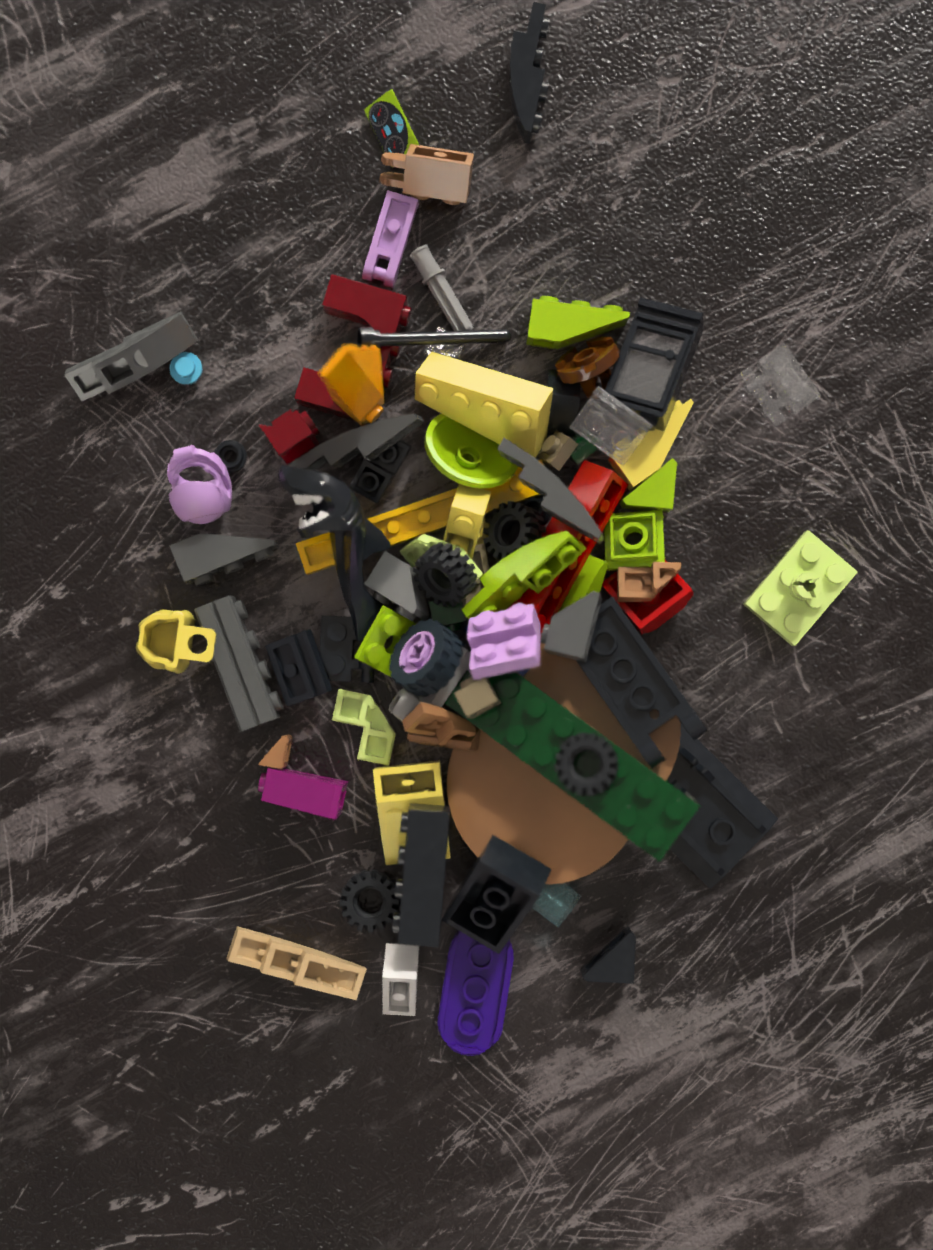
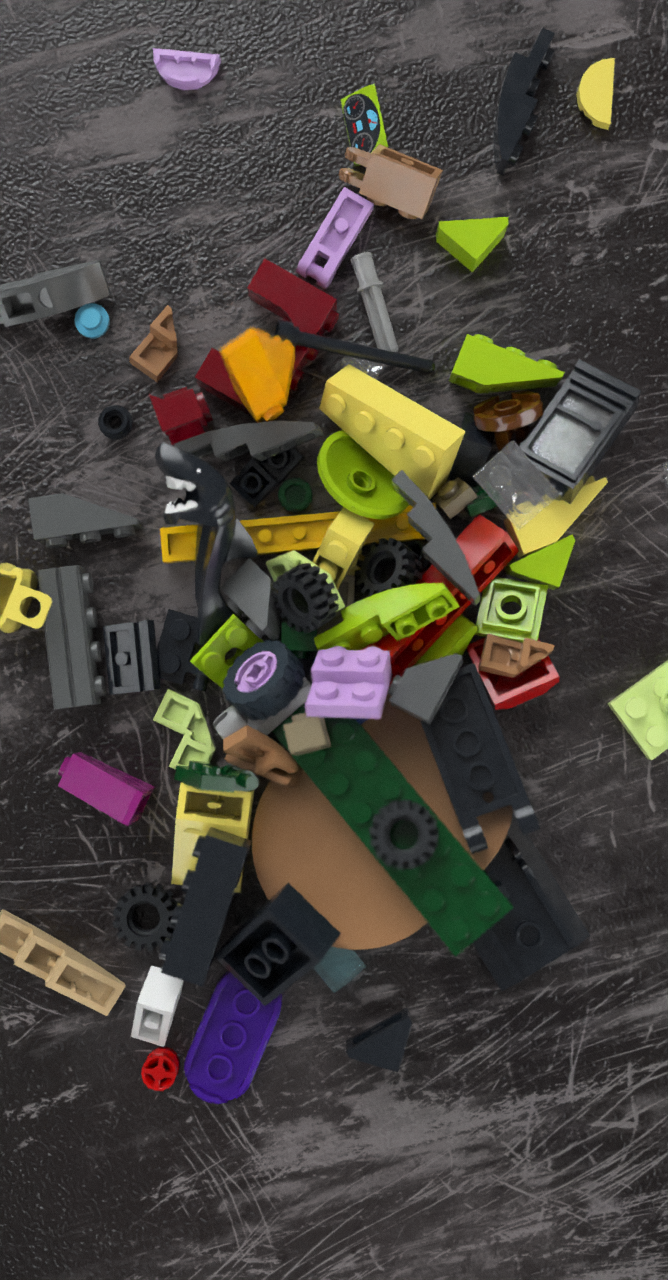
camera: 15 degrees right, 0 degrees up
lavender helmet [167,445,232,524] -> none
medium nougat slope [258,735,293,769] -> none
none -> medium nougat slope [129,305,178,382]
none -> red wheel [141,1047,180,1091]
none -> lavender tile [153,48,221,90]
none -> dark green plate [174,760,259,792]
none -> dark green tile [278,477,313,513]
none -> lime slope [436,217,509,273]
none -> light yellow tile [576,58,615,130]

